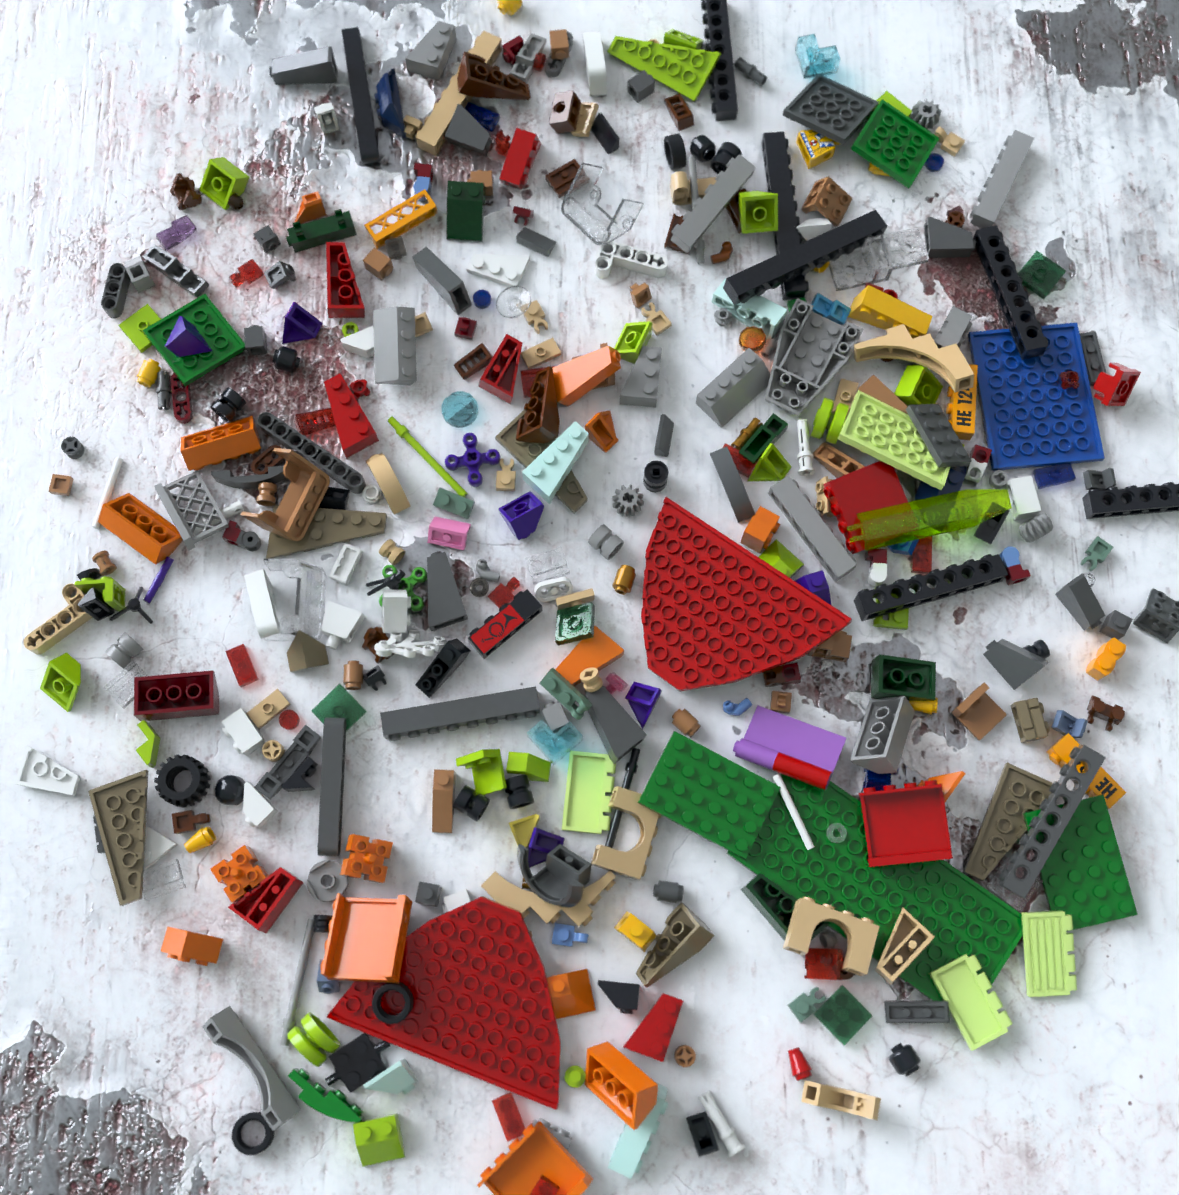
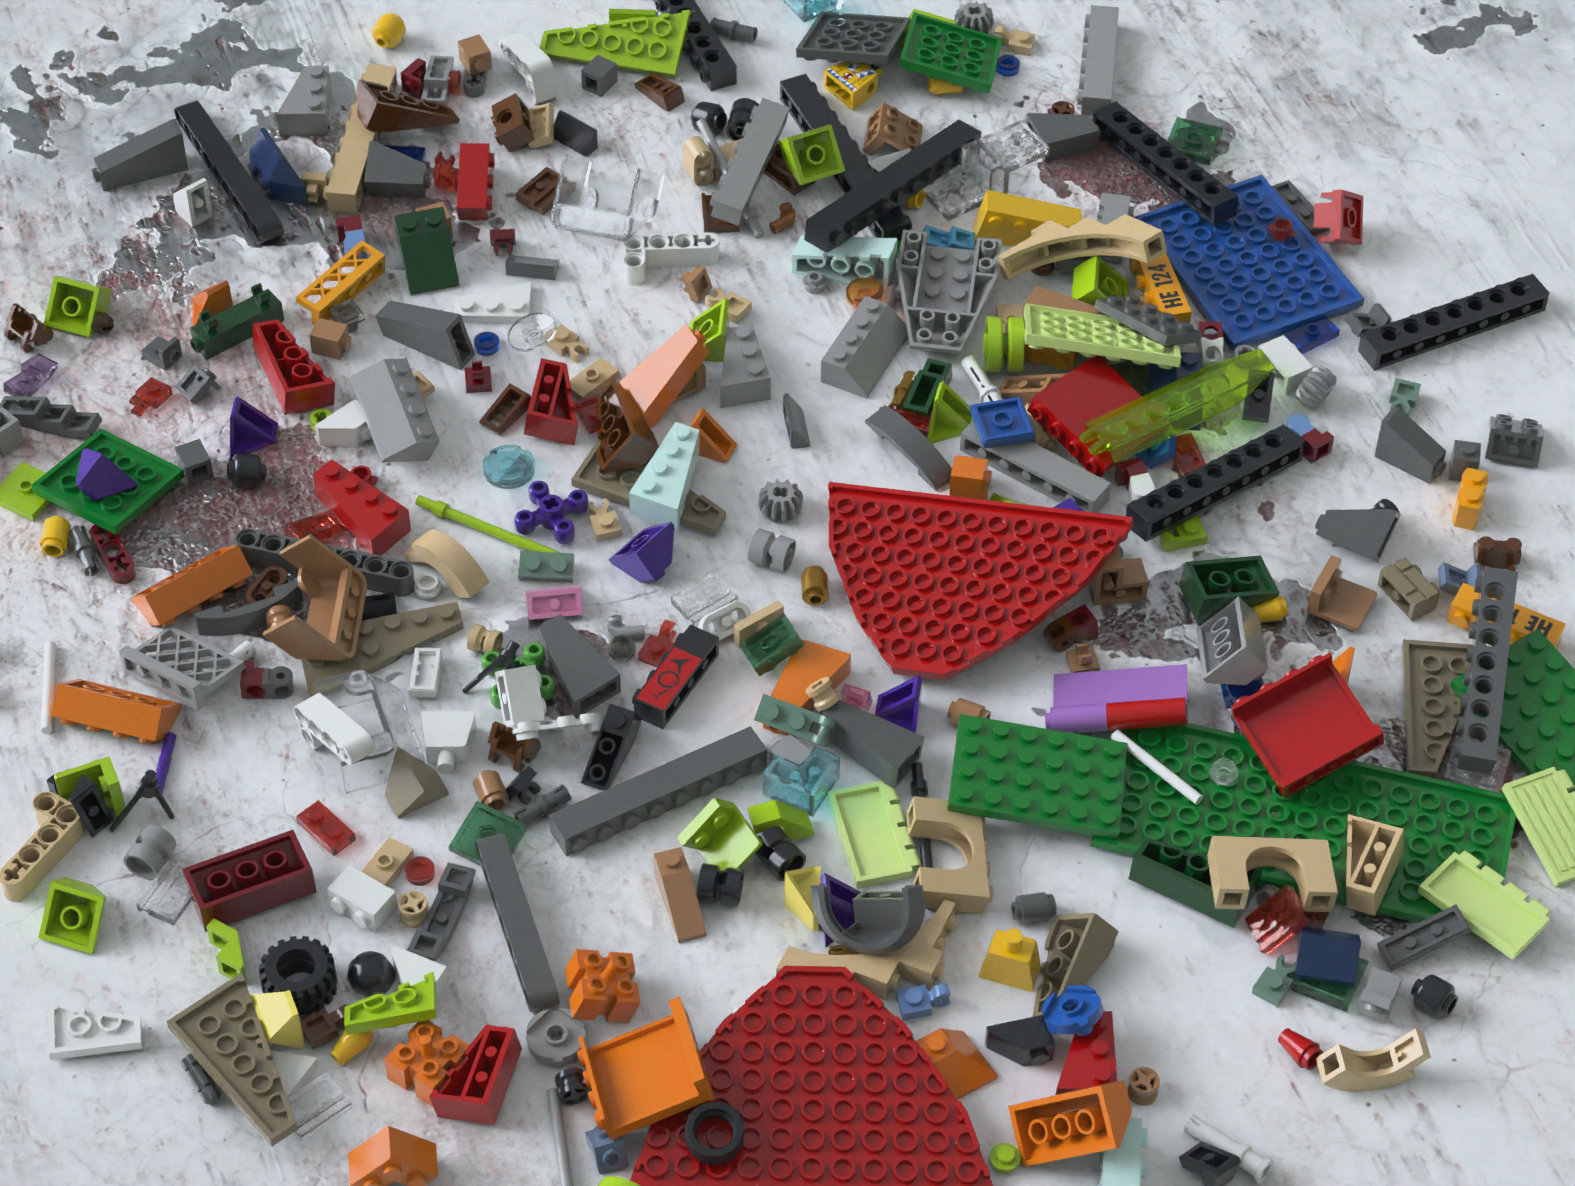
camera: 20 degrees left, 25 degrees down
medium nougat bush [92,551,117,576] -> none
black wheel [211,387,246,423] -> none
black slope [281,757,318,792] -> none
dark grey brick [415,881,442,907] -> none
black wheel [643,460,669,492] -> none
black tyre [664,133,687,170] -> none
medium blue arm [723,698,752,716] -> none
none -> light yellow slope [251,990,305,1049]
none -> lime wing [344,971,437,1035]
none -> dark grey pin [513,784,572,829]
none -> blue plate [970,396,1035,449]
none -> blue plate [1042,985,1104,1036]
none -> dark blue slope [1294,926,1361,987]
none -> light grey brick [1357,967,1403,1023]

